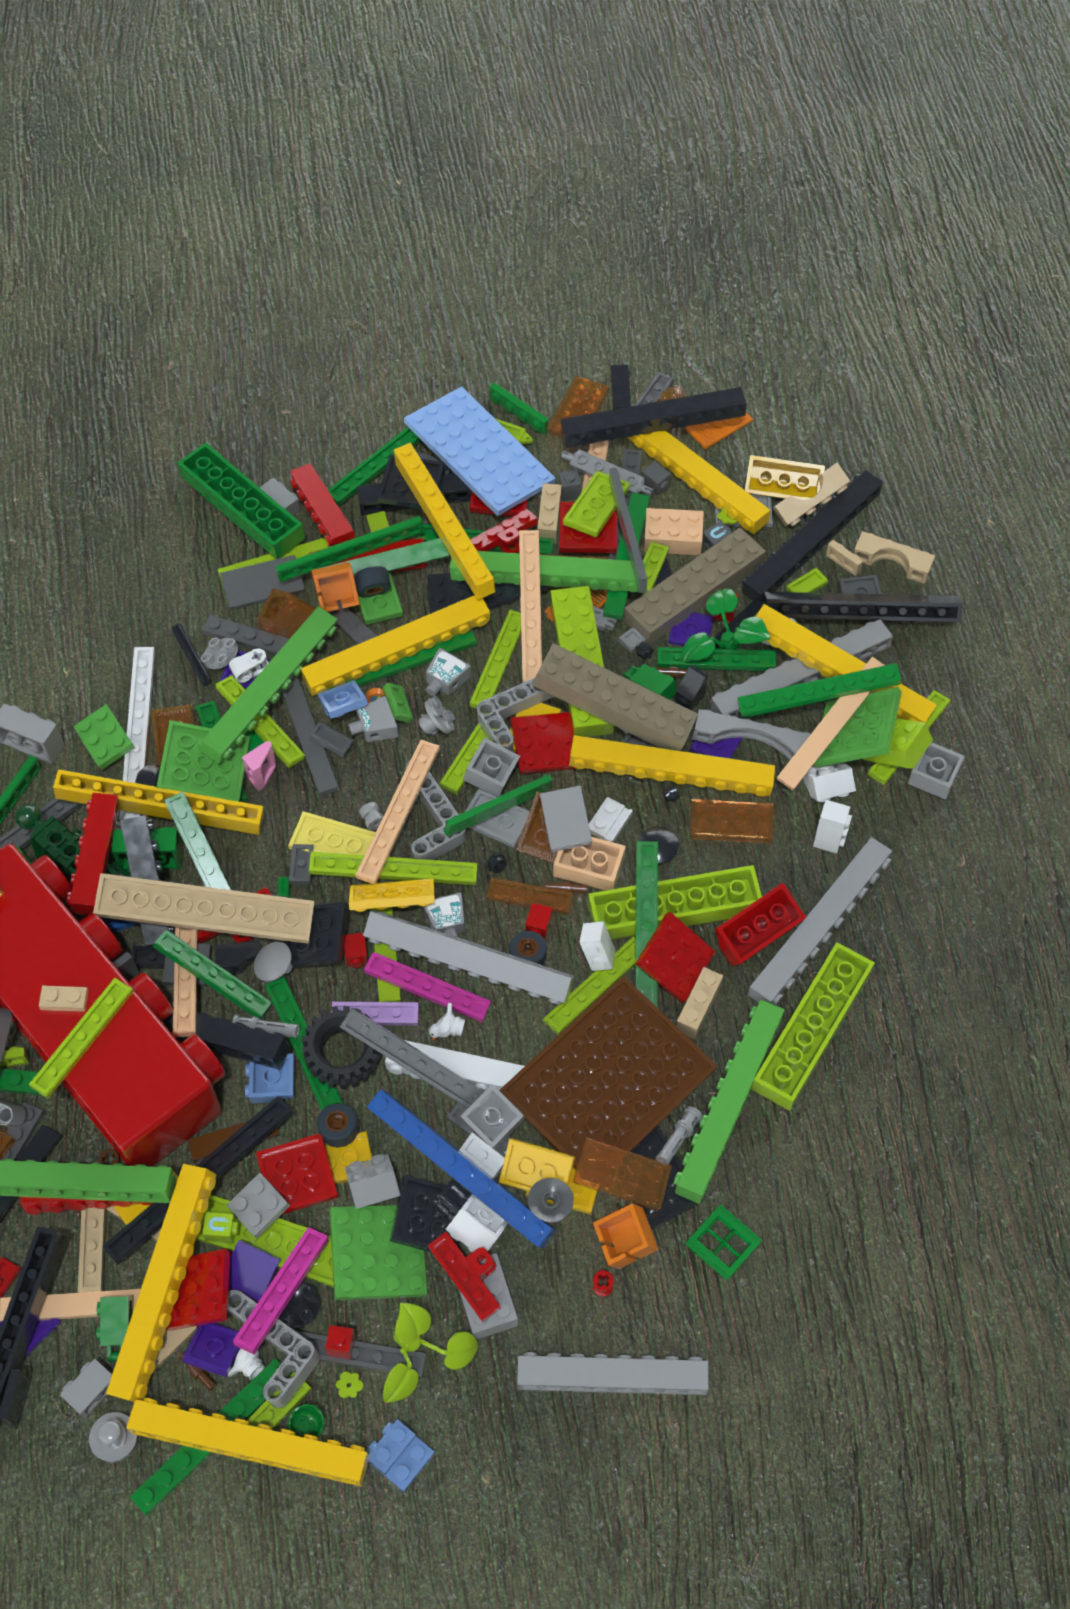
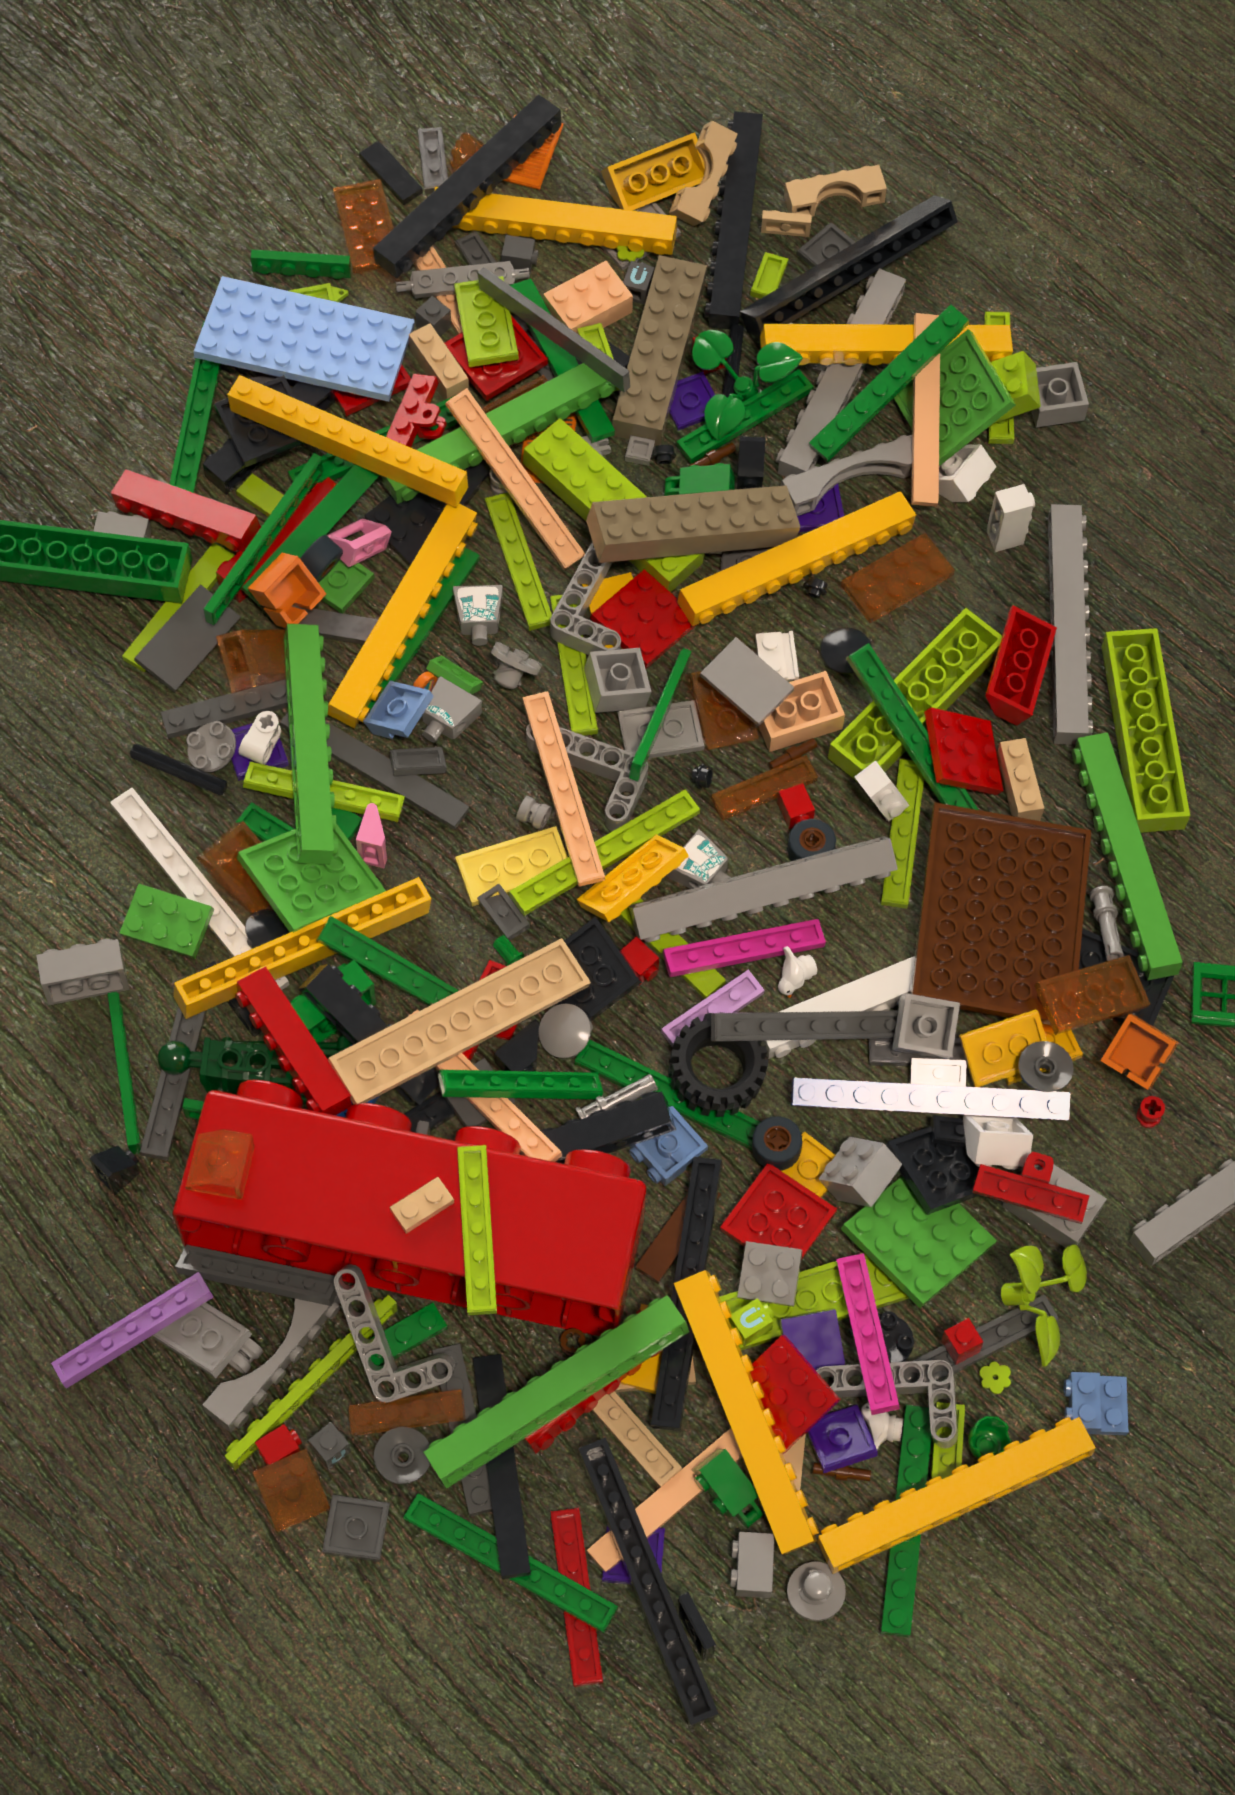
camera: 40 degrees left, 5 degrees up
none -> bright pink tile [327,519,392,567]

